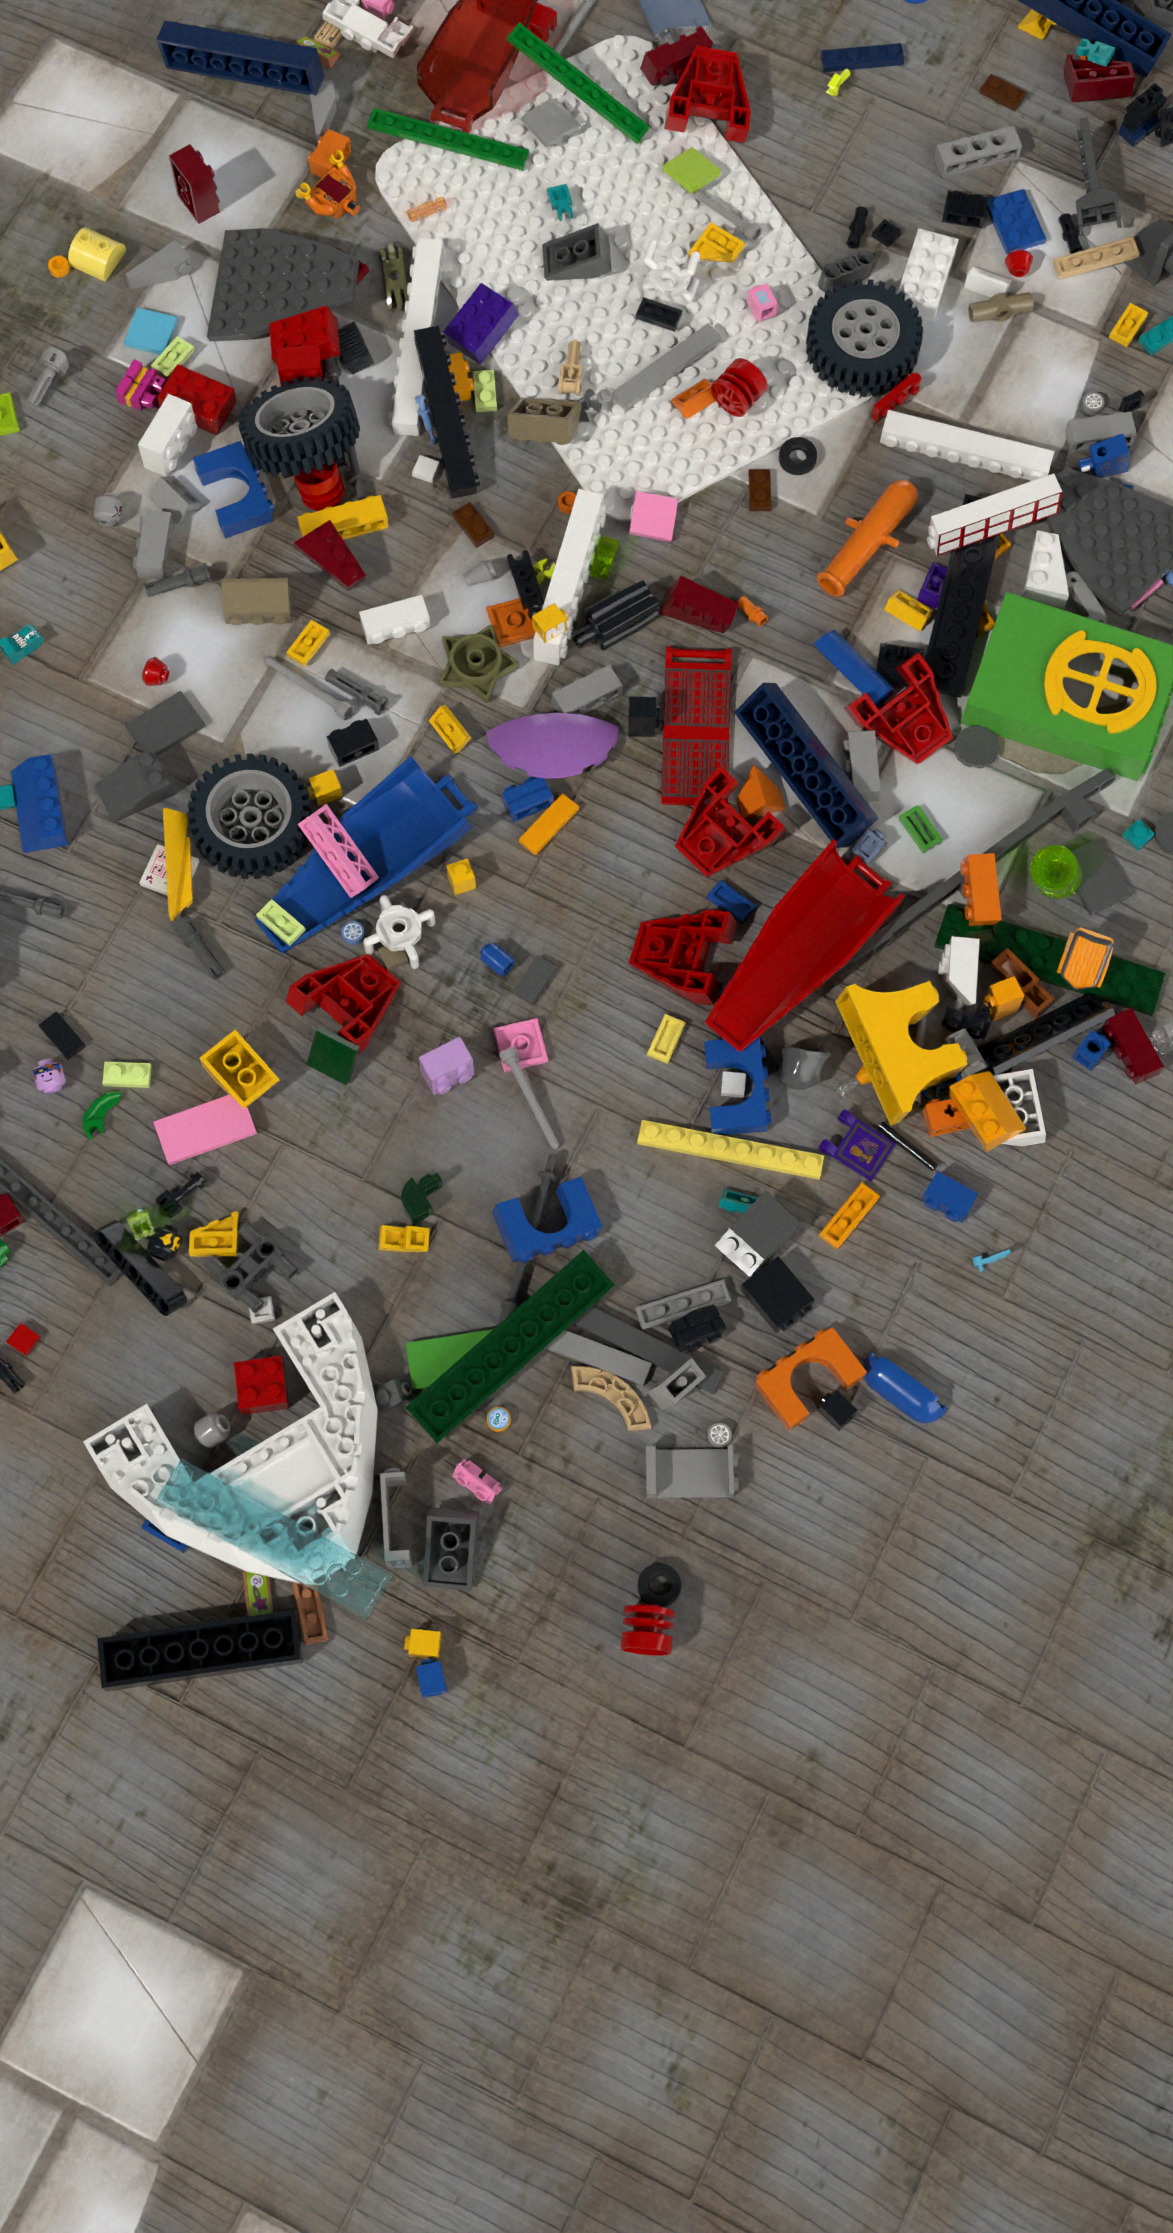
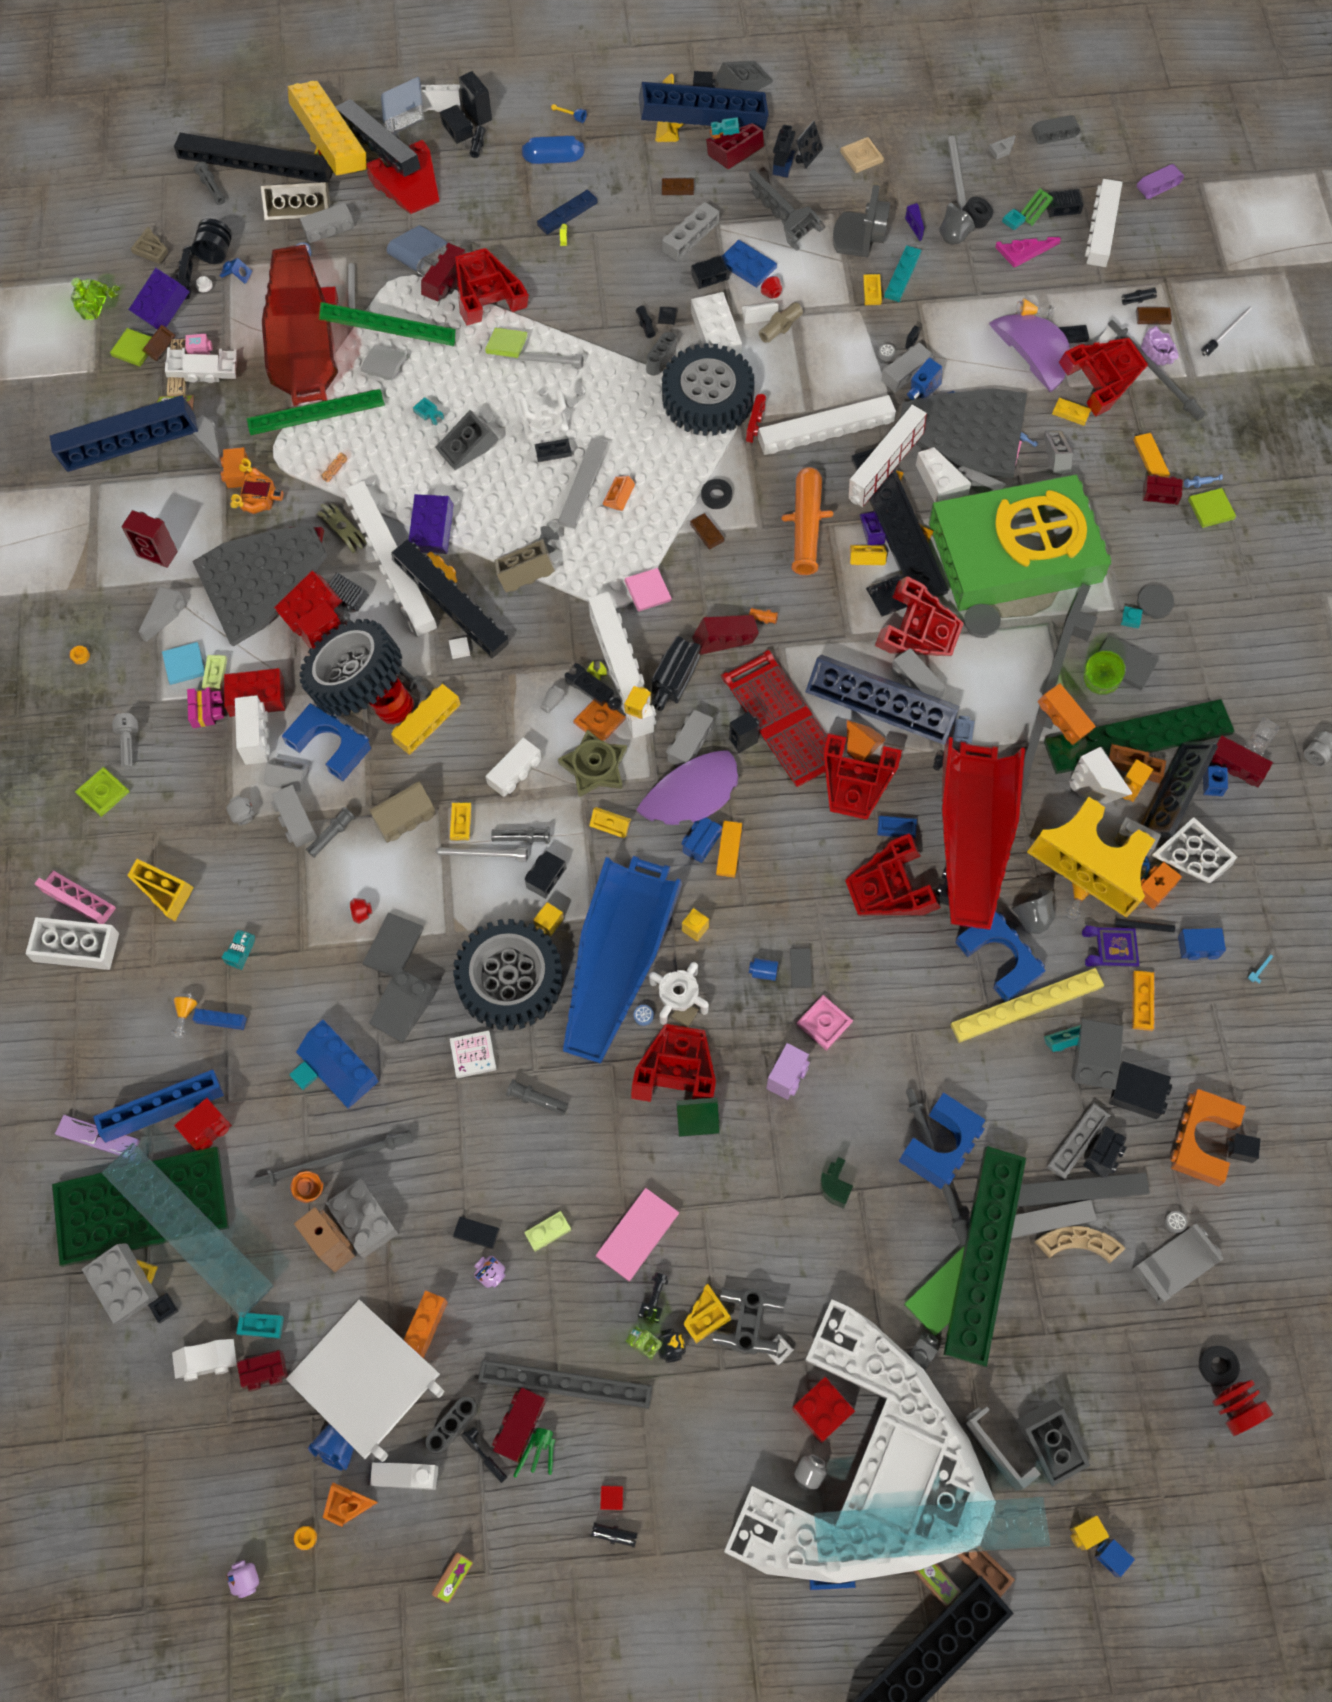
camera: 30 degrees left, 5 degrees down
light yellow brick [68,227,126,282] -> none
green piece [83,1091,122,1140] -> none
black beam [93,1220,187,1316] -> none
yellow wedge [163,808,193,922] -> none
yellow slope [199,1030,280,1109] -> none
yellowish green plate [256,899,305,946] -> none
dark red wedge [293,520,366,591] -> none
bright pink fence [298,804,379,898] -> none
yellow slope [378,1225,430,1252] -> none
medium blue piece [415,394,436,445] -> none
reddish brown plate [452,502,494,548] -> none
bright pink hinge [452,1459,502,1505] -> none
yellowish green plate [473,370,497,412] -> none
tile [487,1407,511,1432] -> none
light grey piece [499,1047,559,1149] -> none
orange tile [557,491,576,514] -> none
tan connector [558,340,583,396] -> none
clear neon green leg [590,535,621,580] -> none
light yellow tile [647,1014,686,1064] -> none
light grey slope [648,1358,706,1410] -> none
yellow wing [688,222,745,263] -> none
red wheel [711,358,768,417] -> none
white tile [721,1071,746,1098] -> none
bright pink brick [747,283,778,322] -> none
blue brick [814,630,896,708] -> none
blue brick [863,1352,947,1423] -> none
bright green tile [899,805,943,854] -> none
black hinge [941,1005,992,1040] -> none
light orange slope [950,1071,1026,1152] -> none
tan tile [1053,236,1140,280] -> none
light orange piece [1057,927,1114,990] -> none
black pin [1058,213,1083,254] -> none

